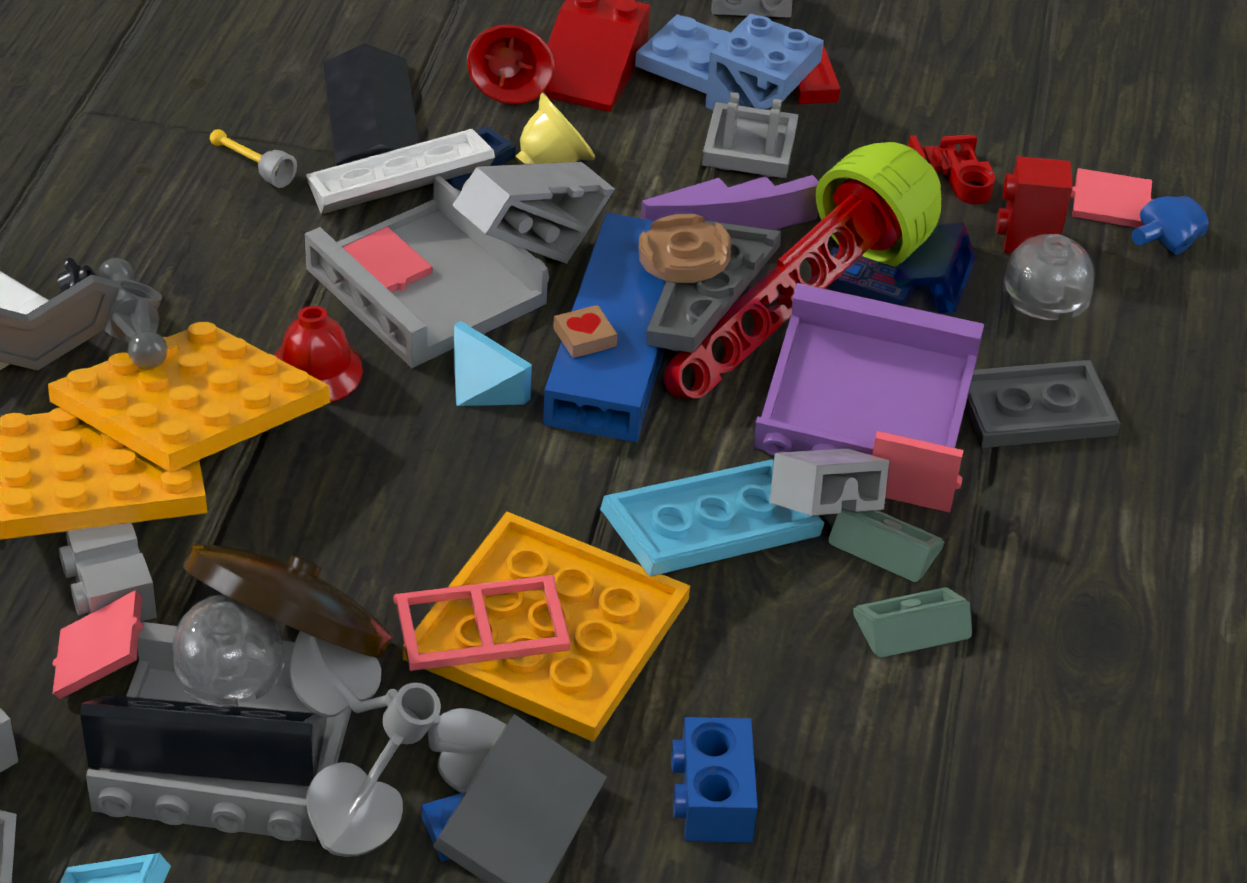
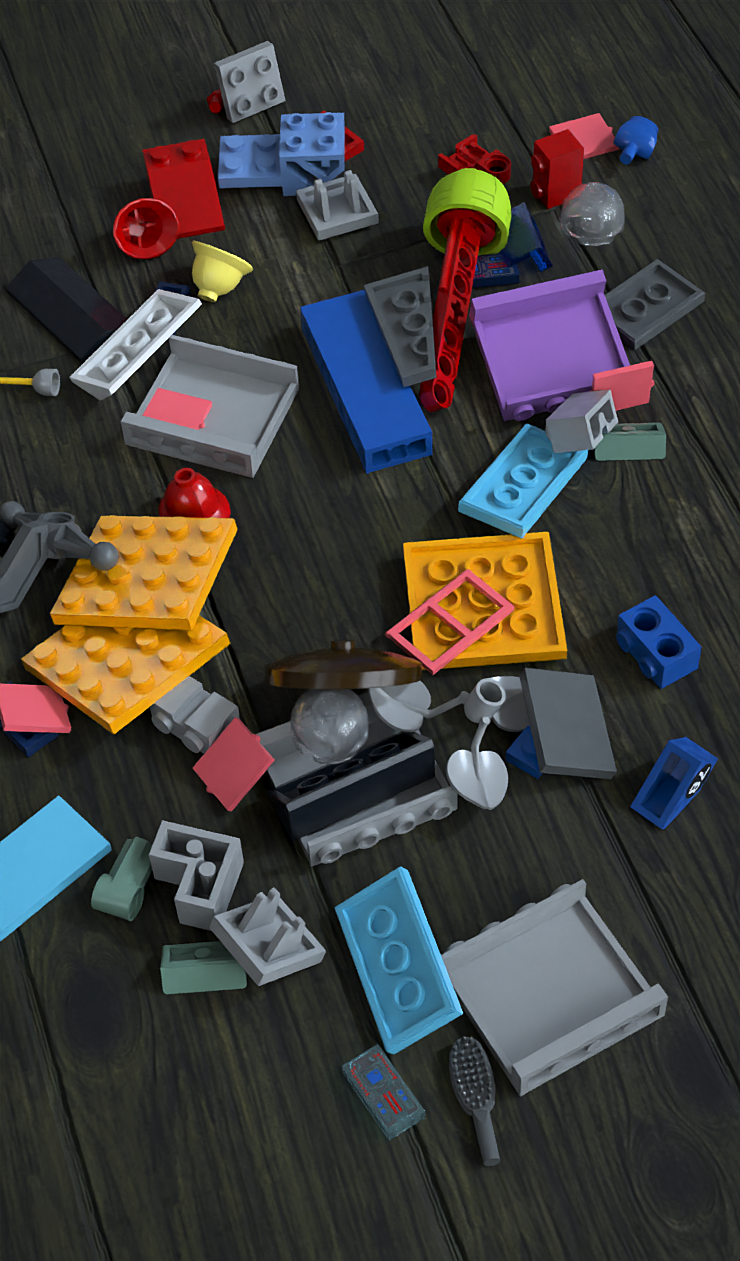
camera: 25 degrees left, 10 degrees up
light grey wedge [452,162,615,264] -> none
medium azure slope [454,321,532,406] -> none
medium nougat tile [554,305,618,358] -> none
medium nougat tile [639,214,731,283] -> none
medium lavender slope [641,175,819,230] -> none
sand green slope [853,587,972,658] -> none

